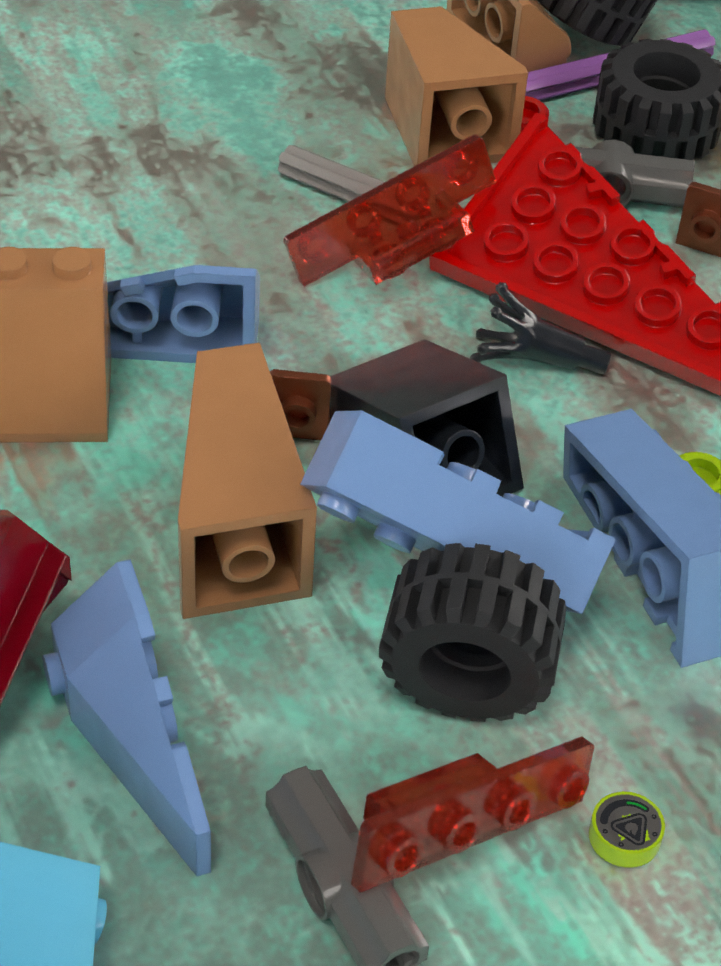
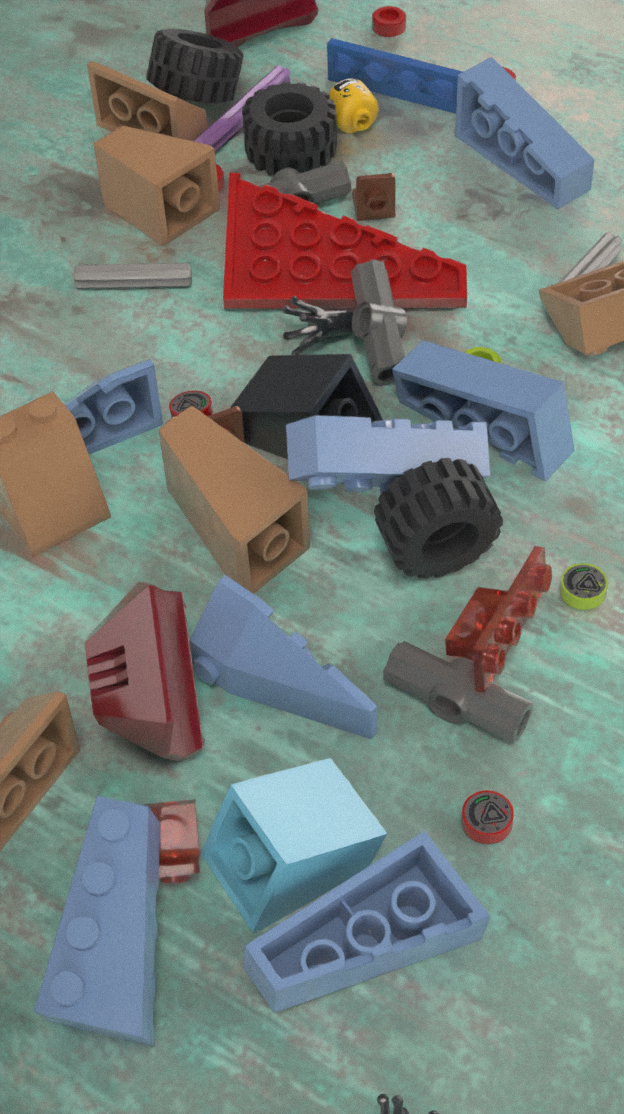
camera: 25 degrees left, 5 degrees up
clear red bracket [283,134,497,287] -> none
none -> tile [169,391,213,418]
none -> dark grey piece [351,260,407,385]

